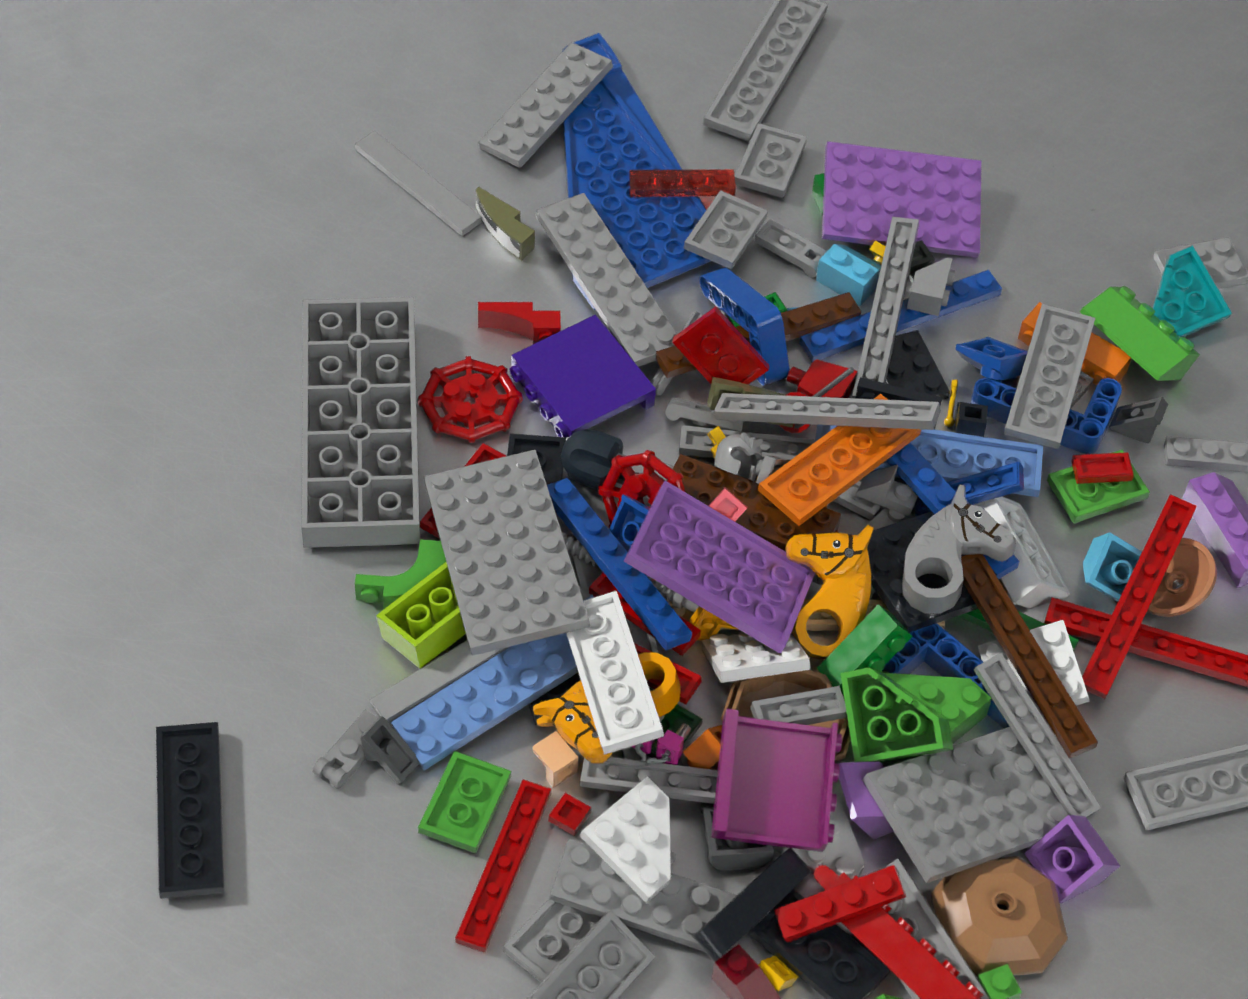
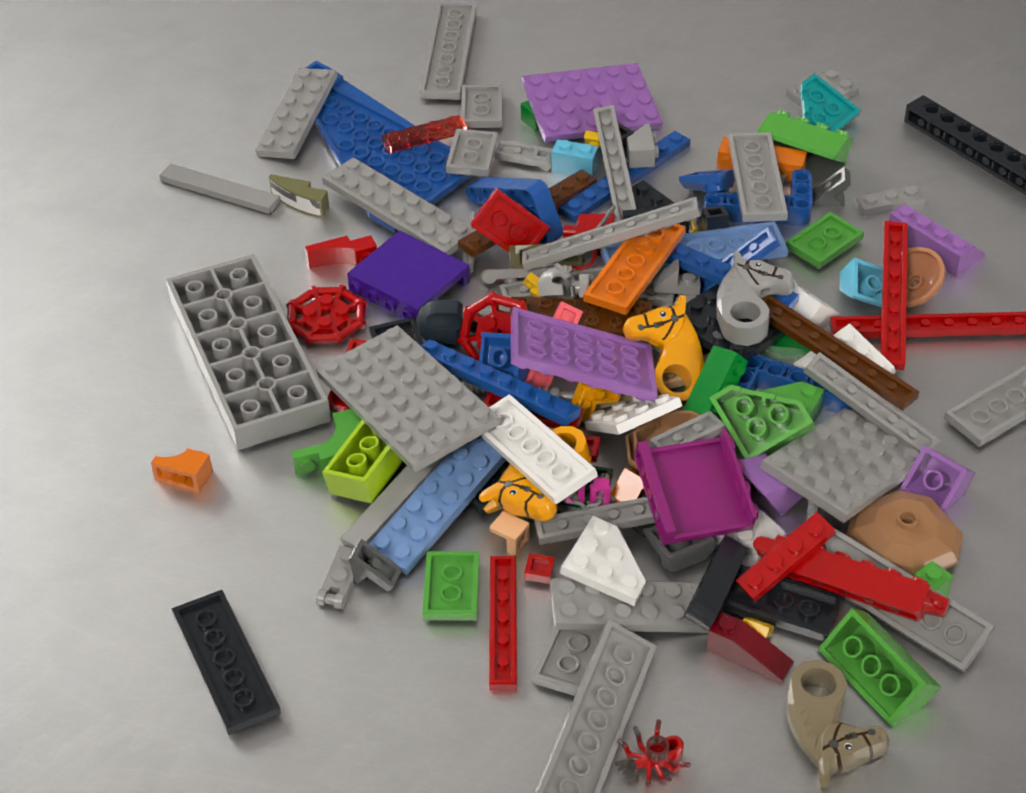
camera: 15 degrees left, 10 degrees down
red tile [1071,452,1134,484] -> none
none -> orange arch [151,448,213,492]

